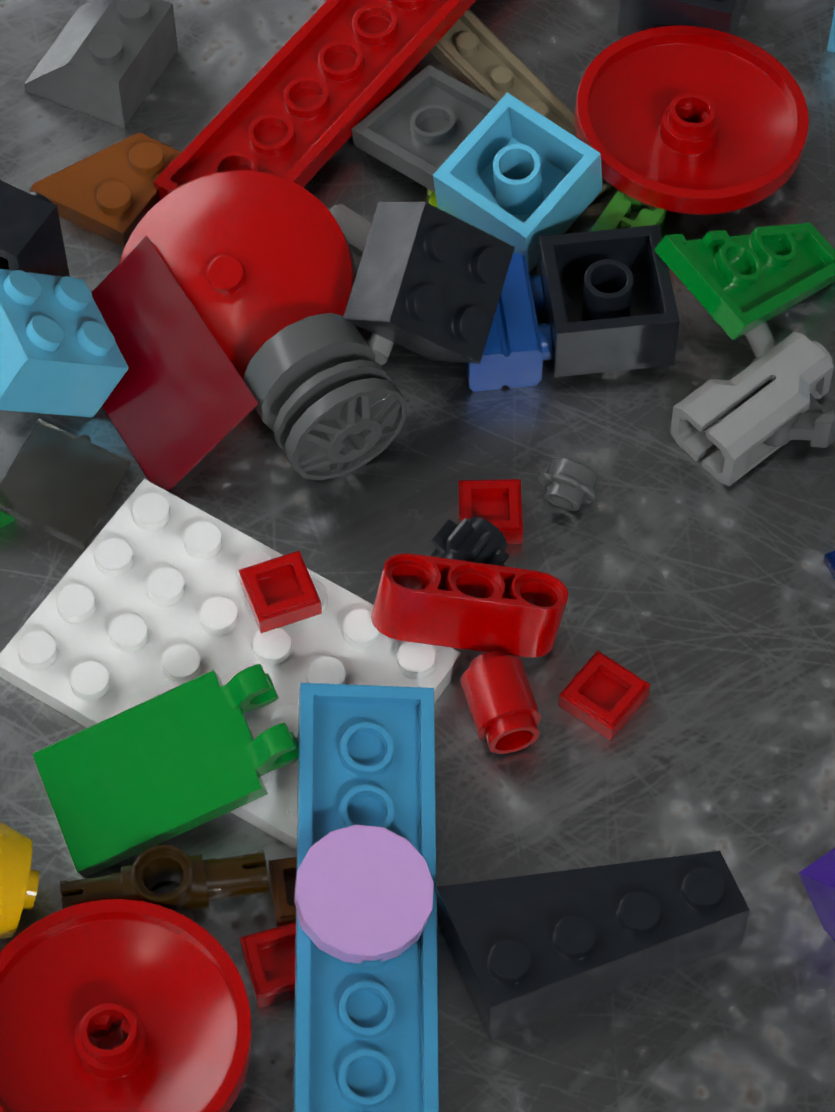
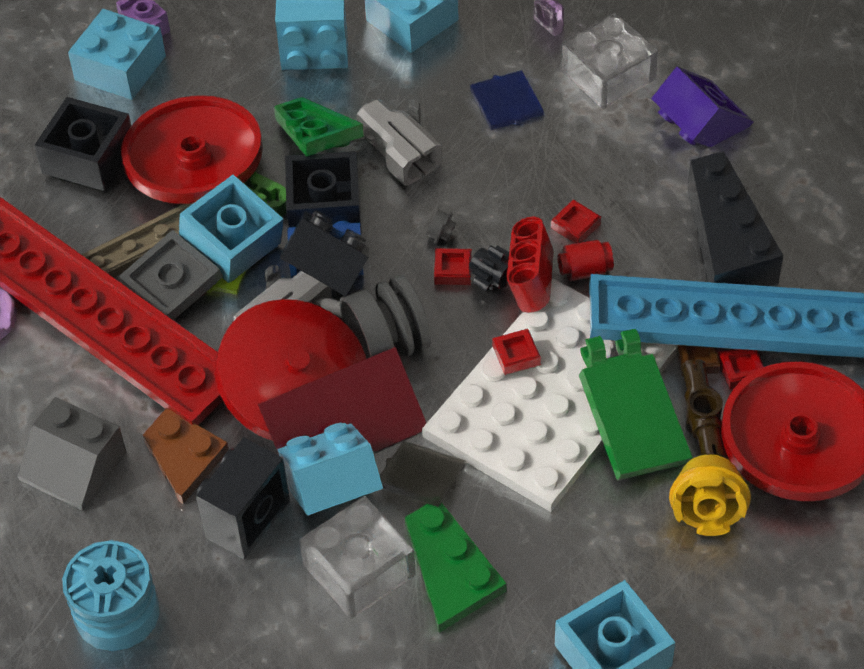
camera: 85 degrees left, 5 degrees down
lavender tile [294,825,434,964] -> none

